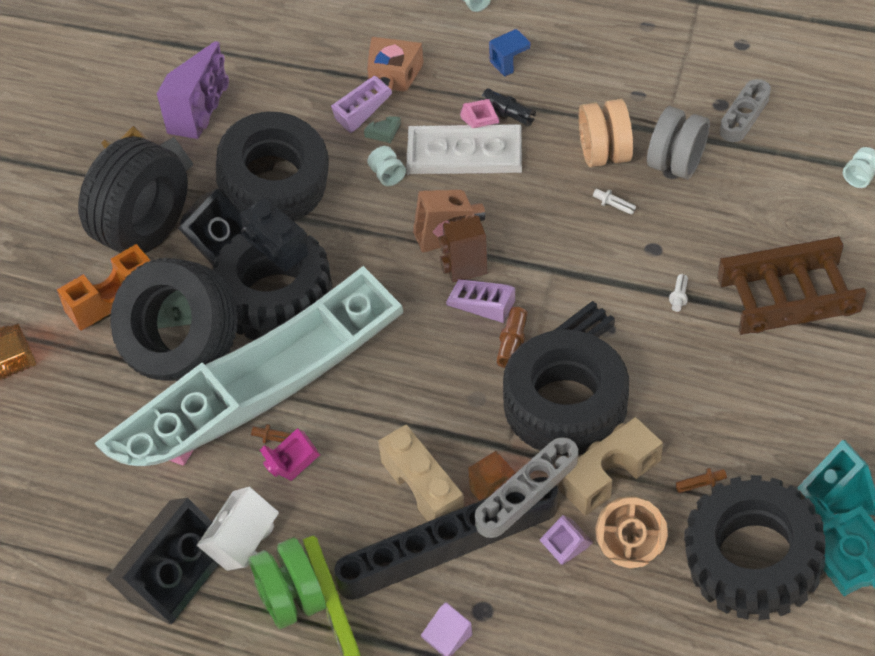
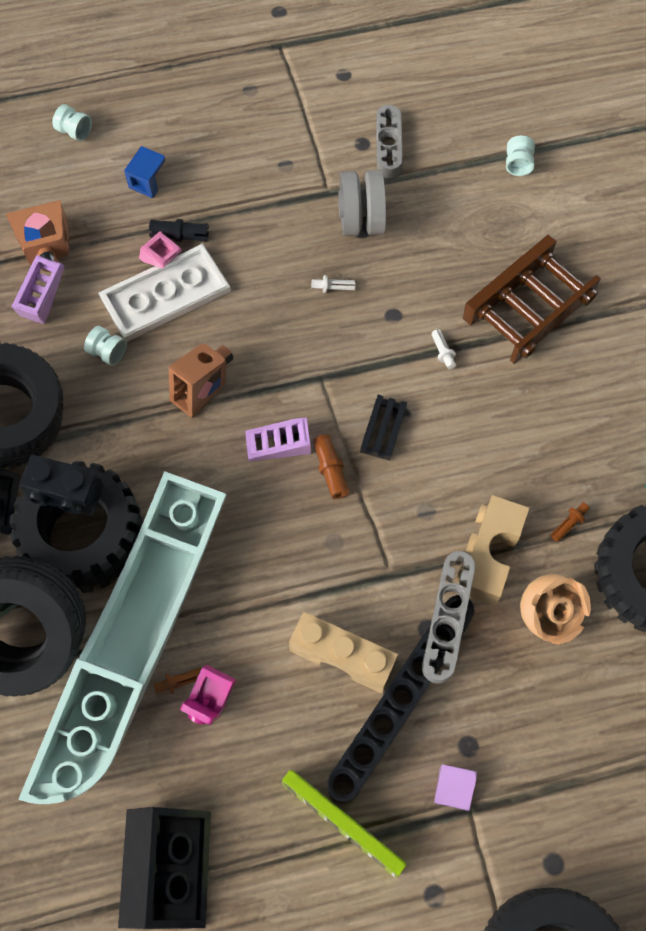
camera: 35 degrees left, 15 degrees up
white brick [197,487,279,571] -> none
bright green wheel [248,537,326,630] -> none
sand green tile [364,116,401,143] -> none
reddish brown brick [438,215,488,283] -> none
clear orange brick [468,451,515,501] -> none
black tyre [503,330,629,456] -> none
lavender slope [540,515,593,565] -> none
light nougat wheel [578,99,633,167] -> none

